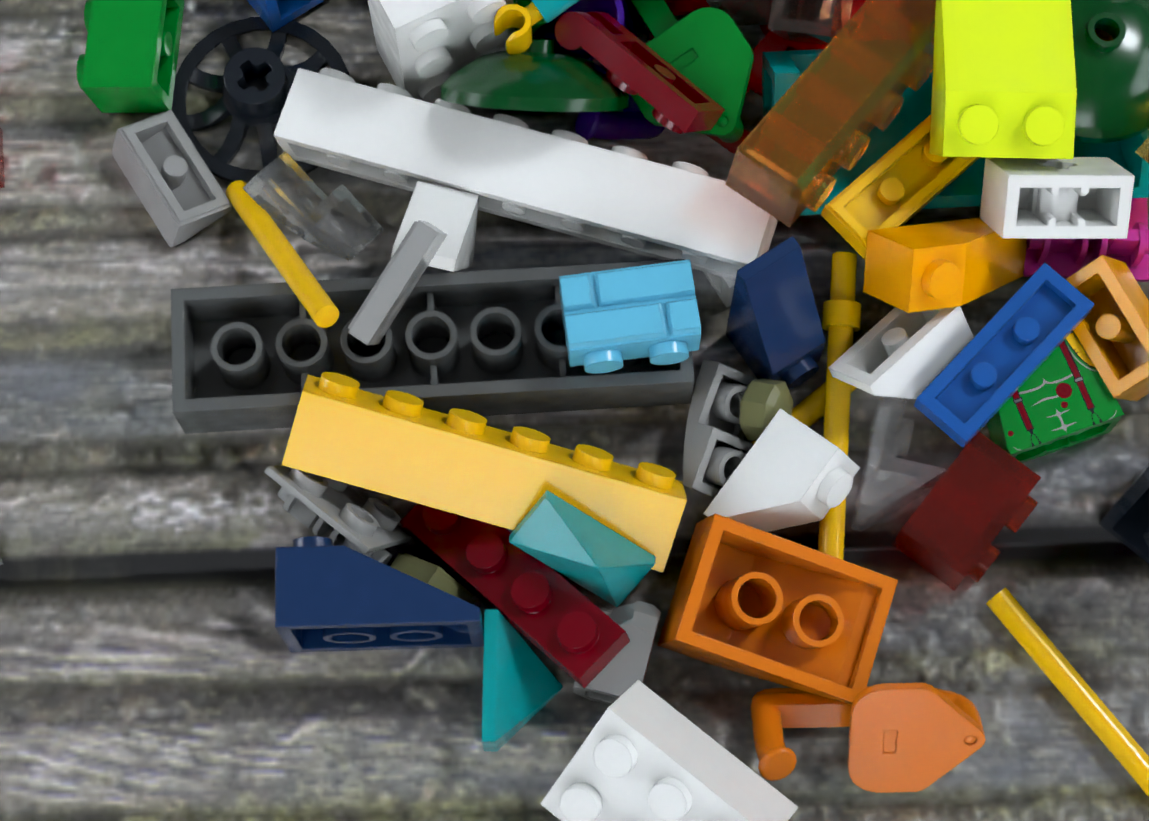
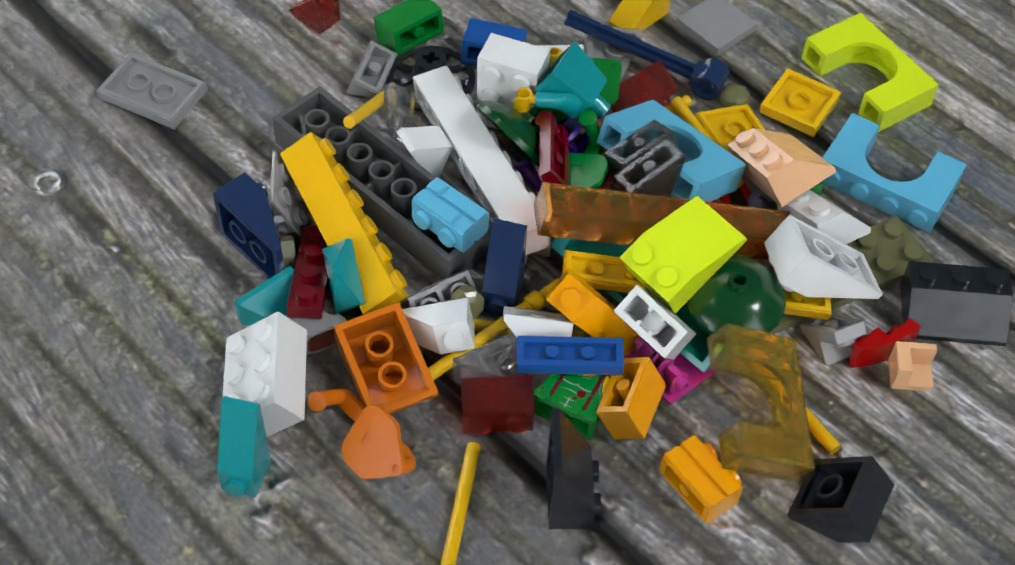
camera: 45 degrees right, 20 degrees down
light grey tile [348,220,447,345] -> none

